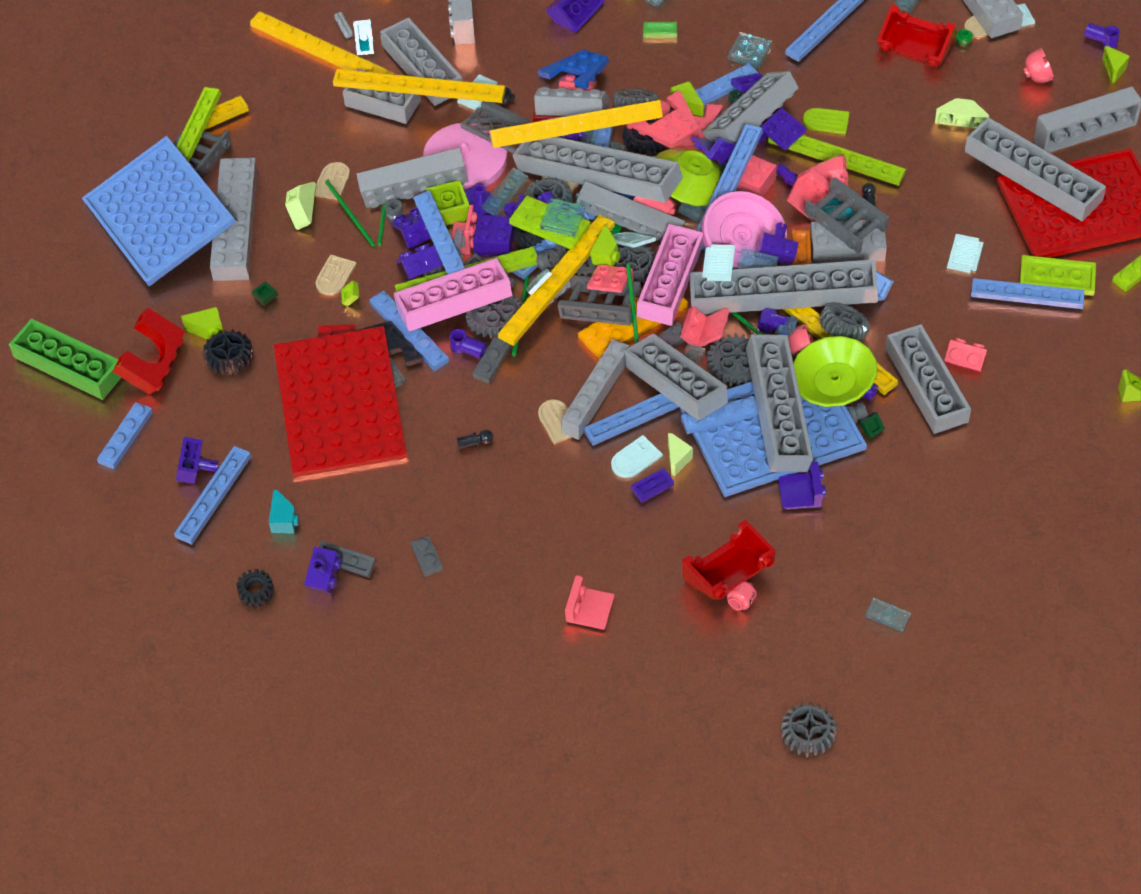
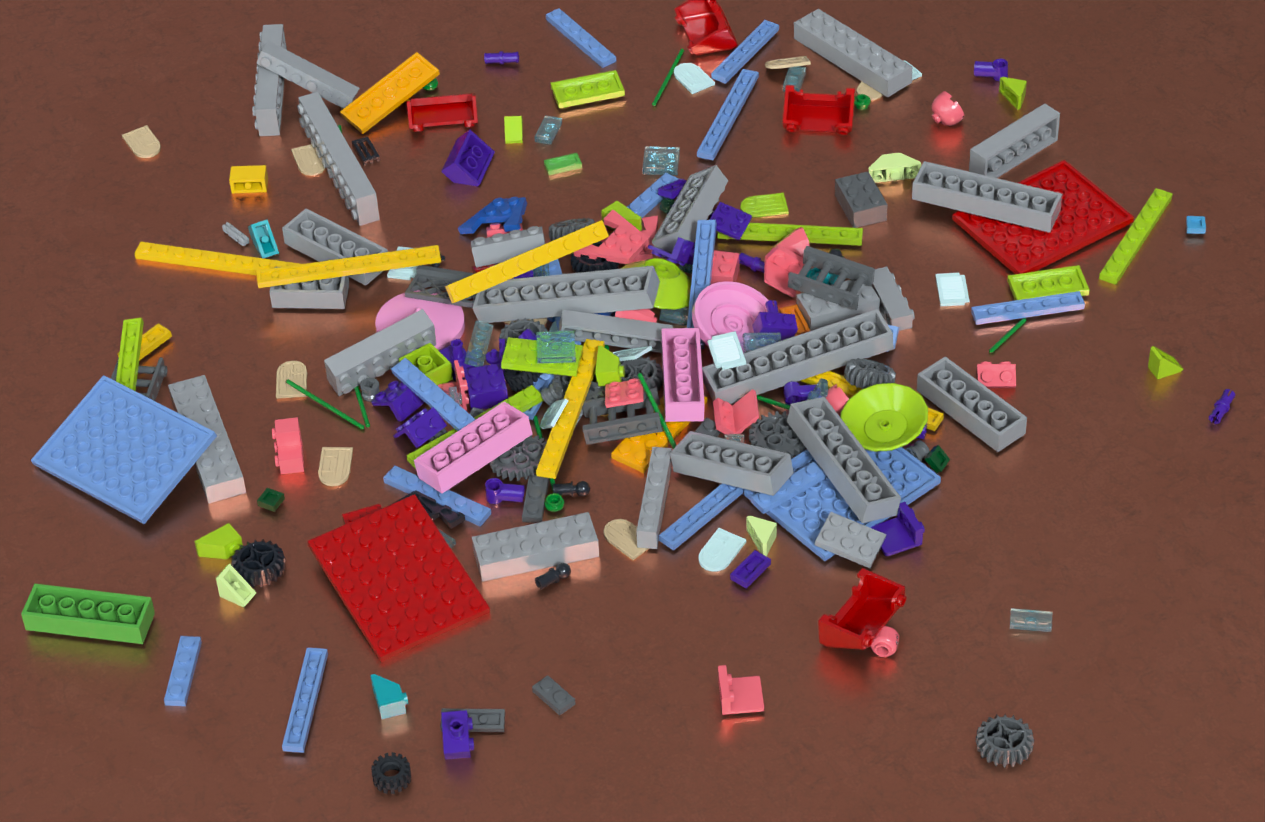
camera: 20 degrees left, 10 degrees down
red arch [112,308,185,395] -> none
dark purple brick [175,437,219,484] -> none
yellowish green slope [285,182,316,230] -> none
lime plate [341,280,359,306] -> none
none -> yellowish green slope [216,564,256,607]
none -> coral brick [272,417,304,474]
none -> light grey brick [472,512,599,582]
none -> green plate [545,493,564,512]
none -> black pin [553,481,591,497]
none -> light grey plate [815,512,886,568]
none -> dark grey brick [835,172,888,228]
none -> light grey brick [871,267,915,331]
none -> green axle [989,318,1027,353]

